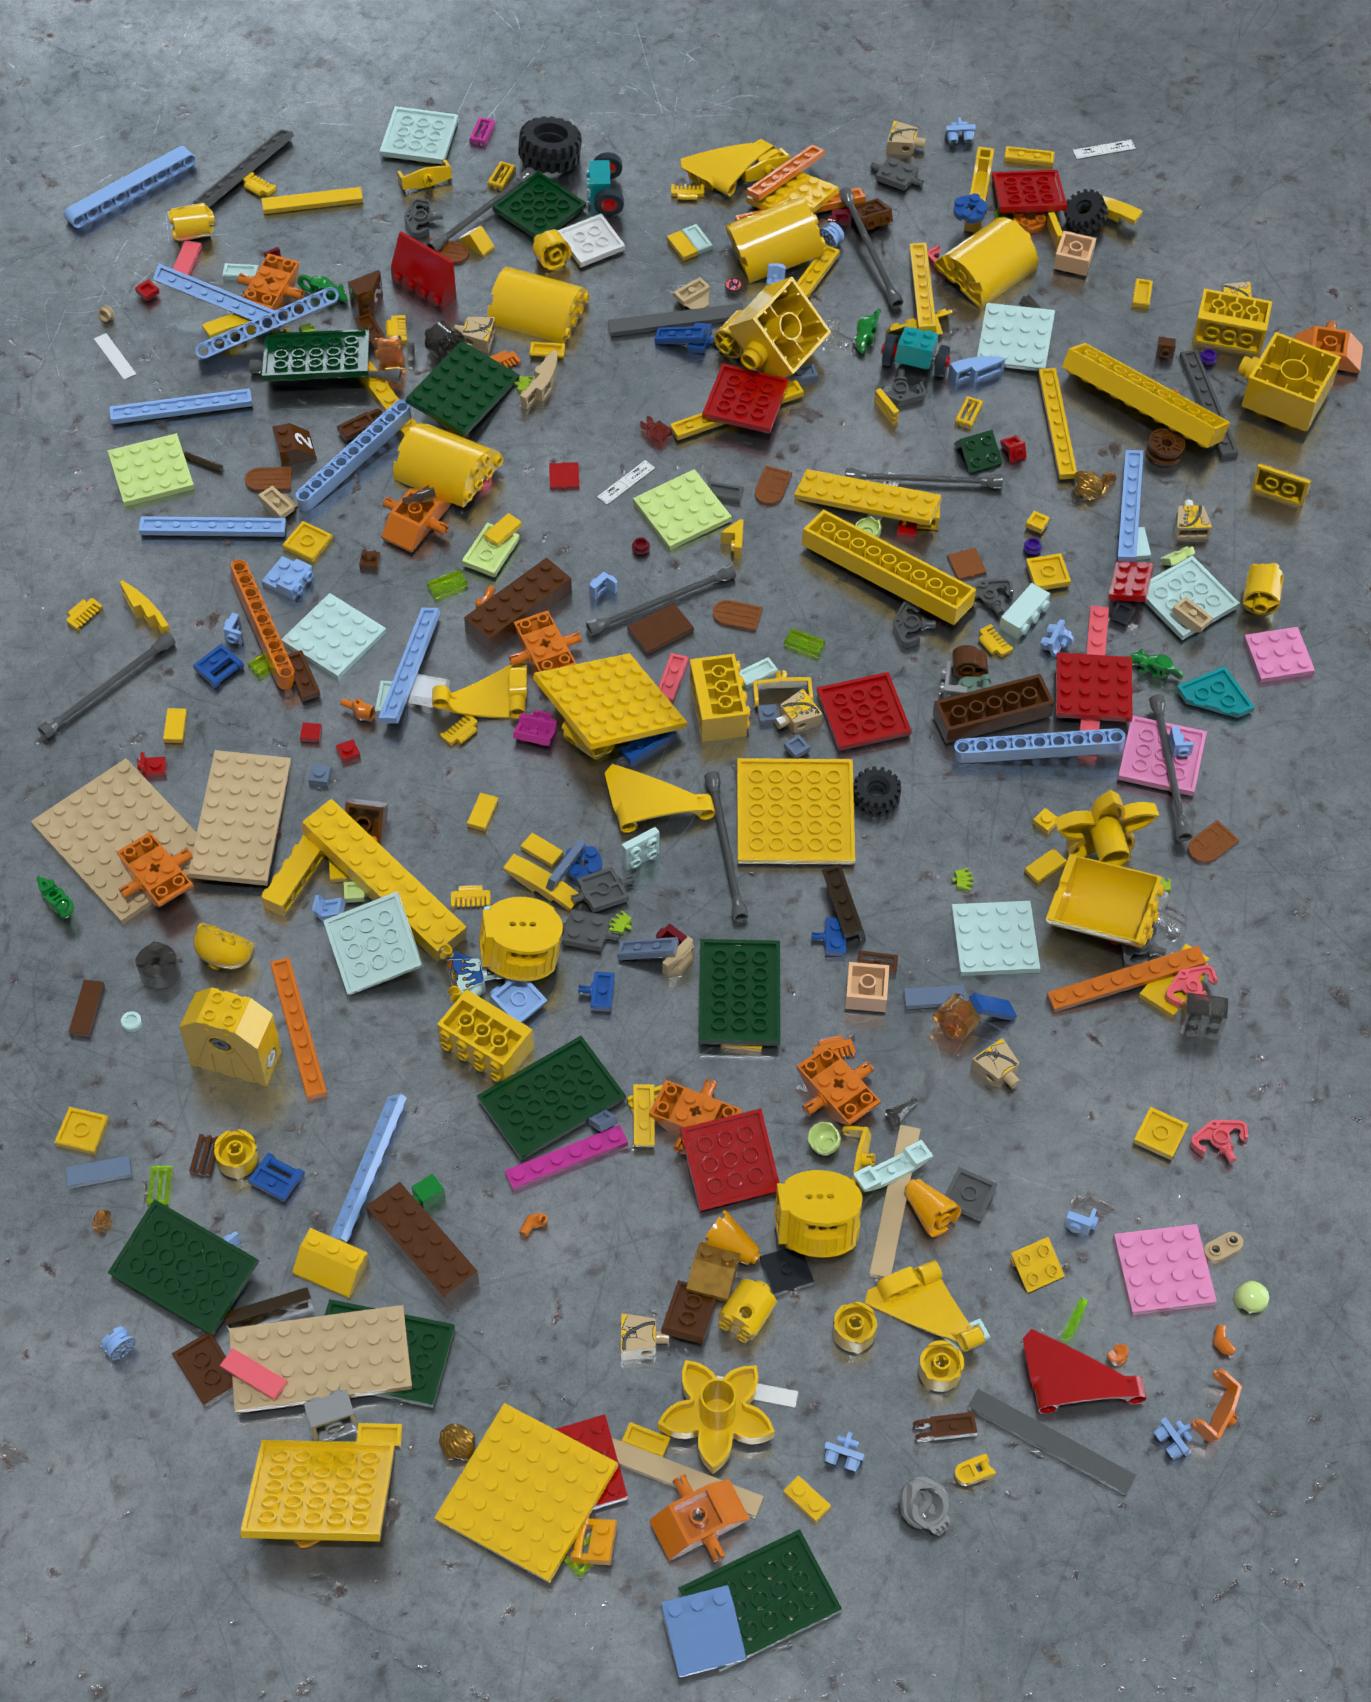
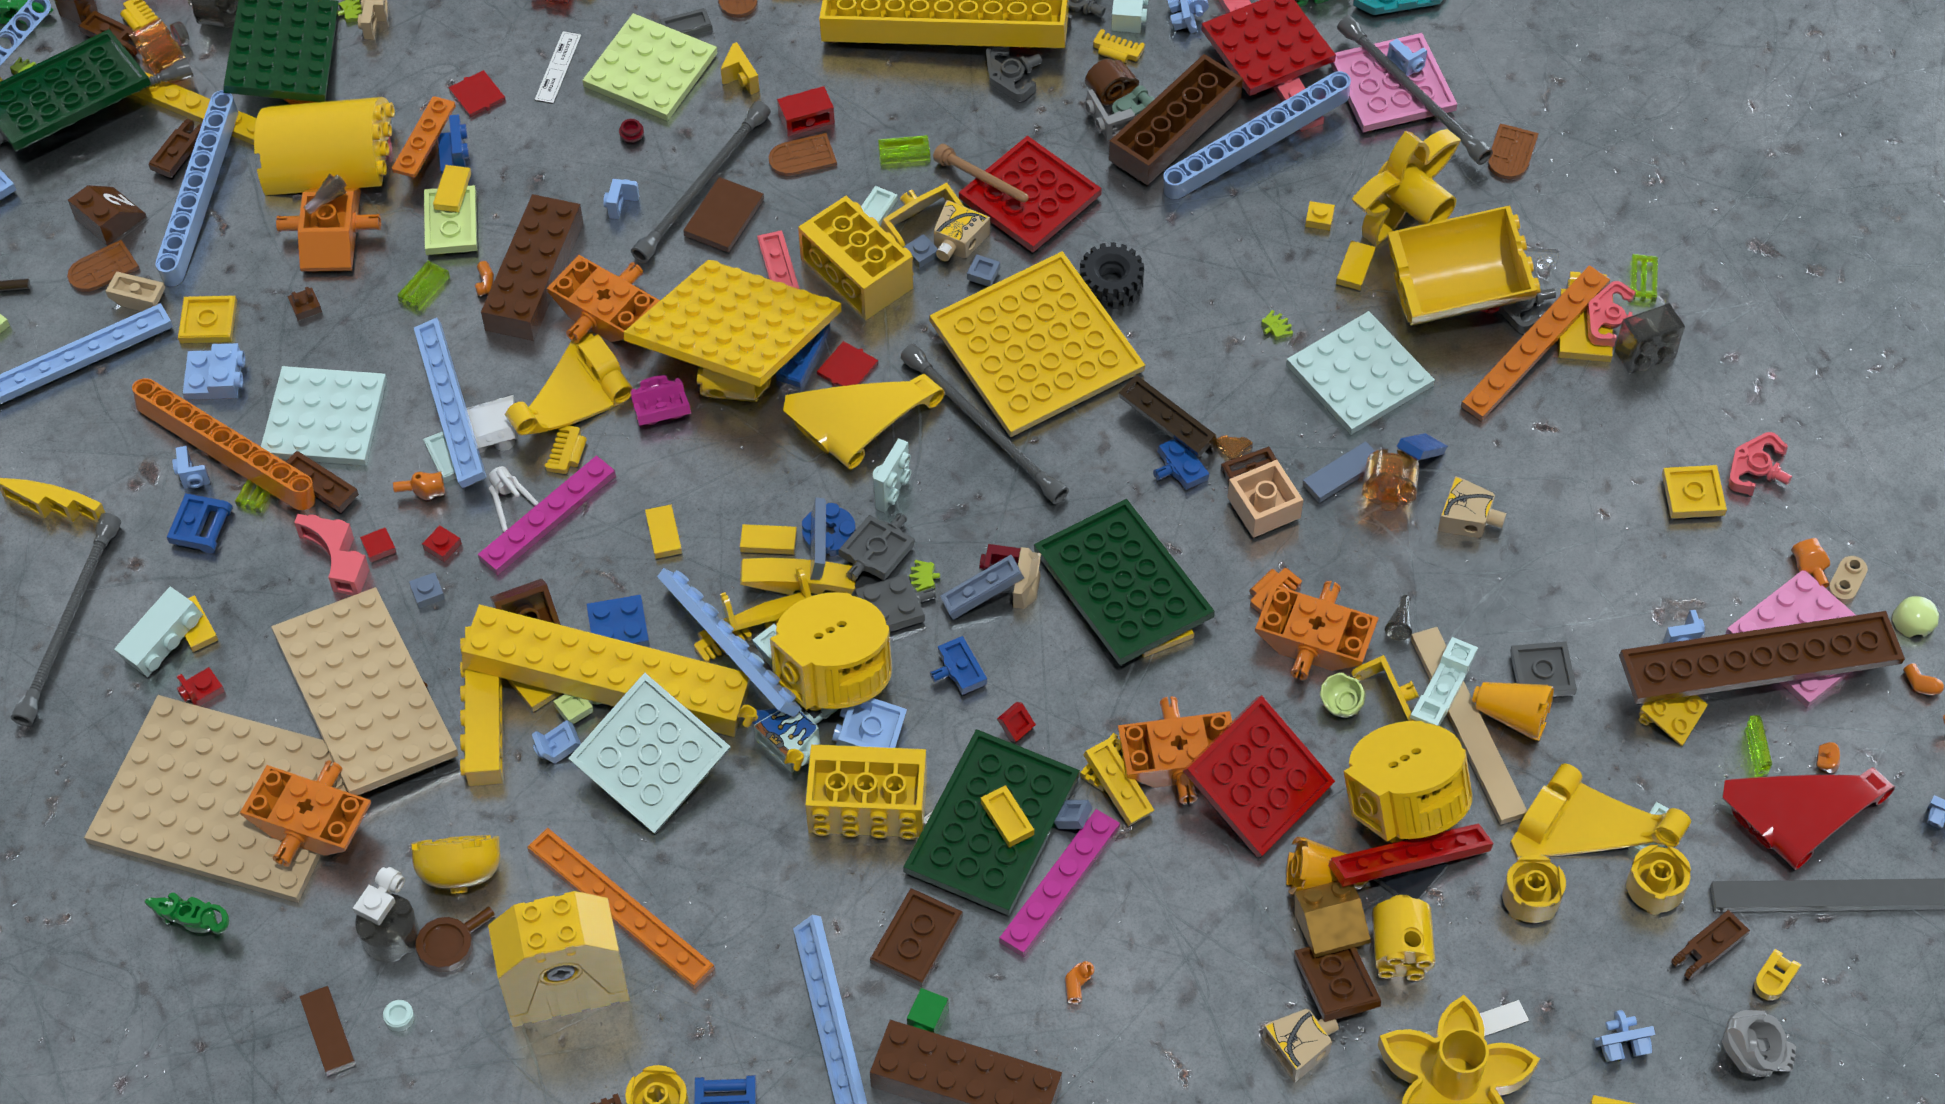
camera: 30 degrees left, 0 degrees up
none -> light aqua brick [114,586,203,678]
none -> coral arch [294,514,370,596]
none -> white plate [353,867,405,925]
none -> orange bracket [392,96,456,178]
none -> reddish brown piece [416,906,495,972]
none -> blue bracket [438,114,469,174]
none -> dark pink plate [478,455,616,576]
none -> white plant [488,466,538,532]
none -> blue plate [586,594,650,647]
none -> light blue plate [657,568,802,717]
none -> yellow piece [720,566,811,631]
none -> red brick [777,86,835,137]
none -> red piece [817,341,879,387]
none -> reddish brown tile [870,888,963,987]
none -> medium nougat piece [933,144,1028,203]
none -> yellow tile [981,785,1034,847]
none -> red plate [997,702,1036,742]
none -> clear orange tile [1217,435,1253,460]
none -> red plate [1328,823,1494,887]
none -> reddish brown plate [1619,611,1905,704]
none -> clear neon green tile [1630,254,1658,303]
none -> orange piece [1791,538,1830,588]

